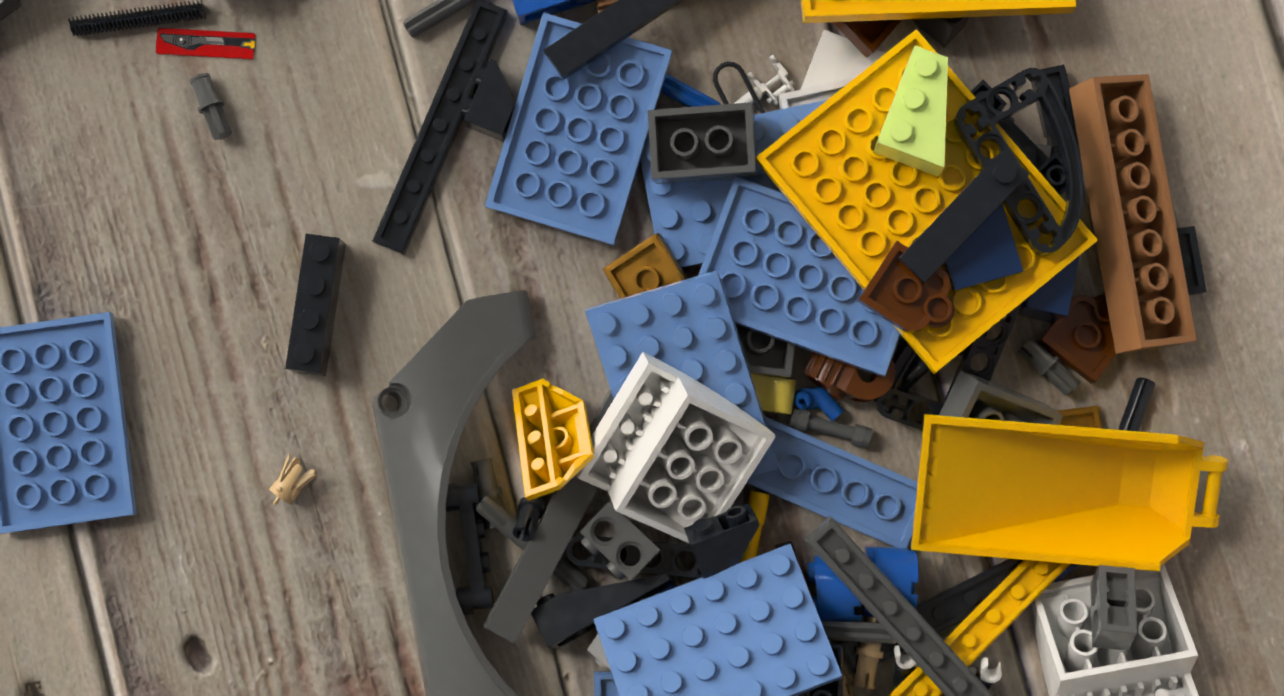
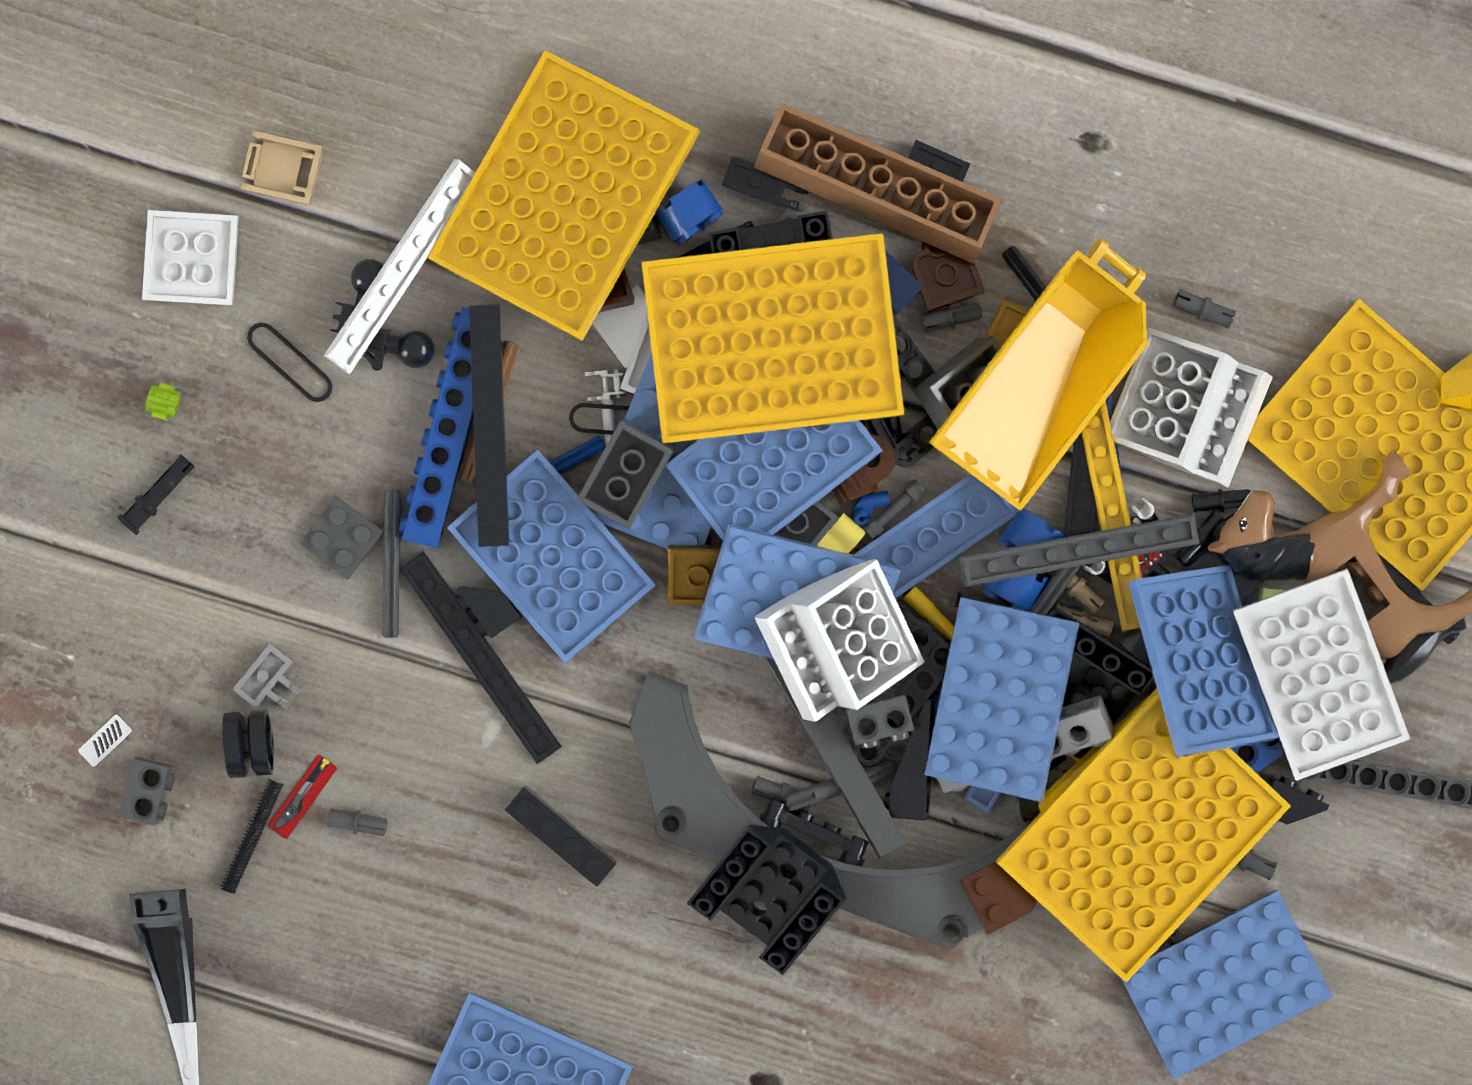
camera: 50 degrees left, 5 degrees up
tan piece [269,454,317,505] -> none
yellow wedge [512,378,594,501] -> none
black pin [512,494,547,541] -> none
black slope [684,503,760,579] -> none
reddish brown plate [857,241,955,333] -> none
yellowish green wedge [873,45,948,177] -> none
black slope [898,149,1029,283] -> none
dark blue tile [945,204,1023,292] -> none
black beam [954,68,1084,256] -> none
dark grey brick [1090,565,1137,651] -> none
none -> blue brick [654,179,724,246]
none -> black slope [687,825,847,975]
none -> dark grey pin [1173,289,1236,329]

